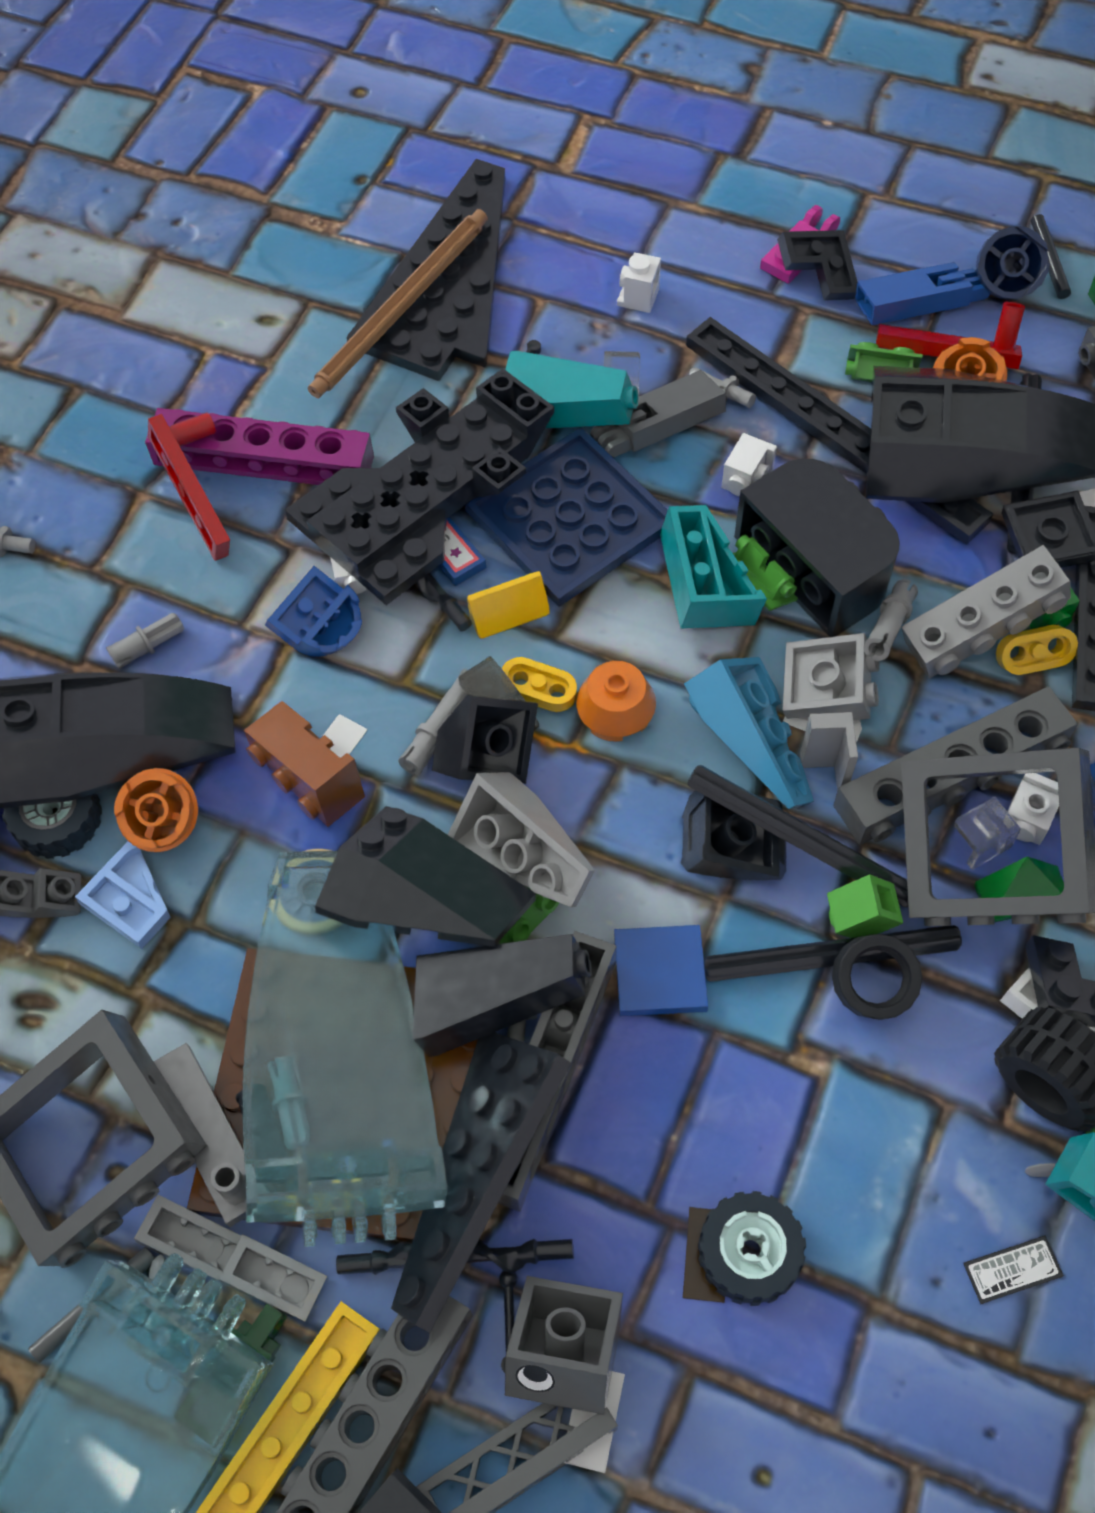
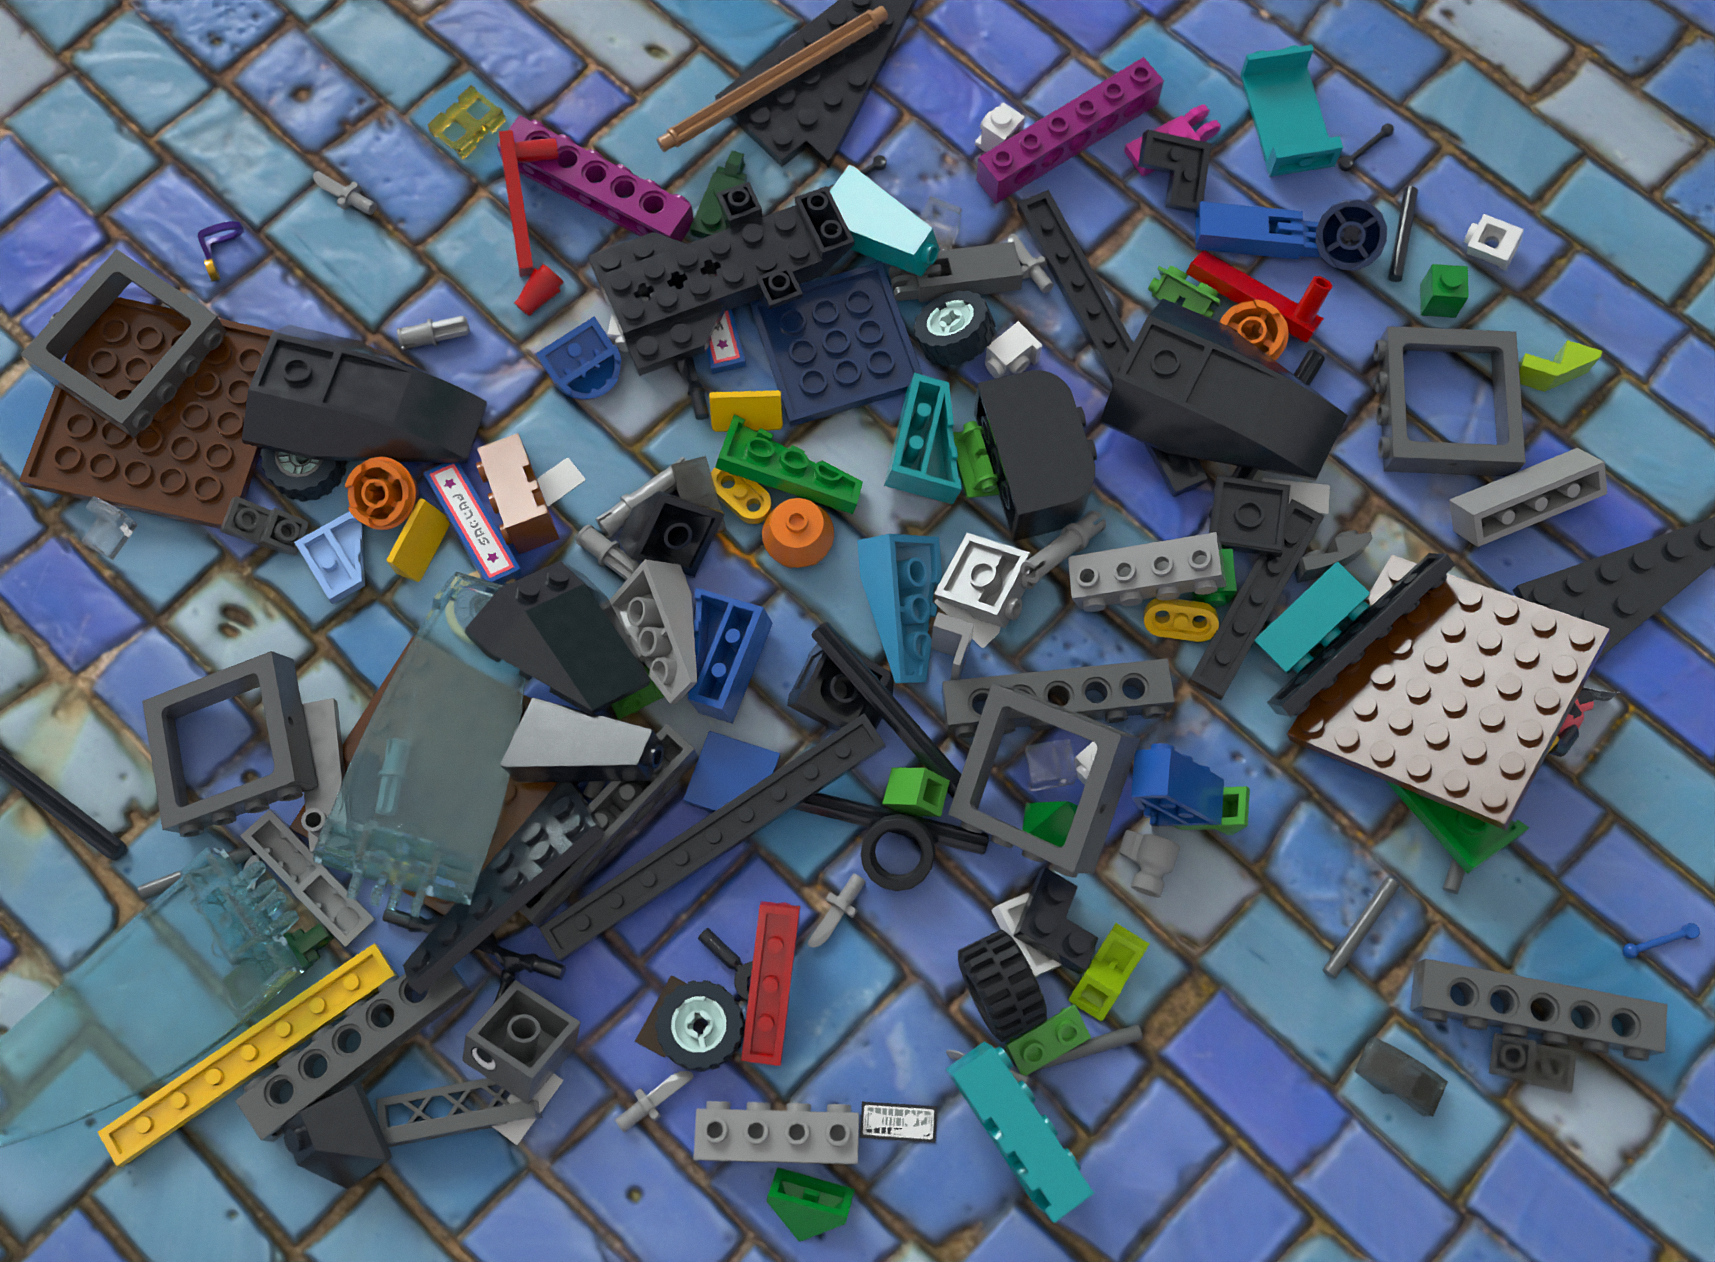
camera: 20 degrees right, 10 degrees up
none -> yellow slope [386,498,450,582]
none -> tile [423,463,522,590]
none -> clear yellow piece [427,85,507,160]
none -> red cone [514,264,564,317]
none -> black plate [539,714,886,961]
none -> light grey axle [575,524,641,580]
none -> light grey piece [615,1071,694,1132]
none -> blue wedge [688,587,773,724]
none -> dark green hinge [690,150,747,238]
none -> light grey brick [694,1101,859,1165]
none -> black piece [698,928,753,1001]
none -> green wing [715,414,863,514]
none -> red piece [741,901,801,1066]
none -> green slope [766,1167,855,1242]
none -> light grey piece [808,873,866,948]
none -> black wheel [913,290,996,366]
none -> magenta brick [976,57,1164,204]
none -> teal panel [1240,45,1343,177]
none -> black hinge [1339,123,1394,171]

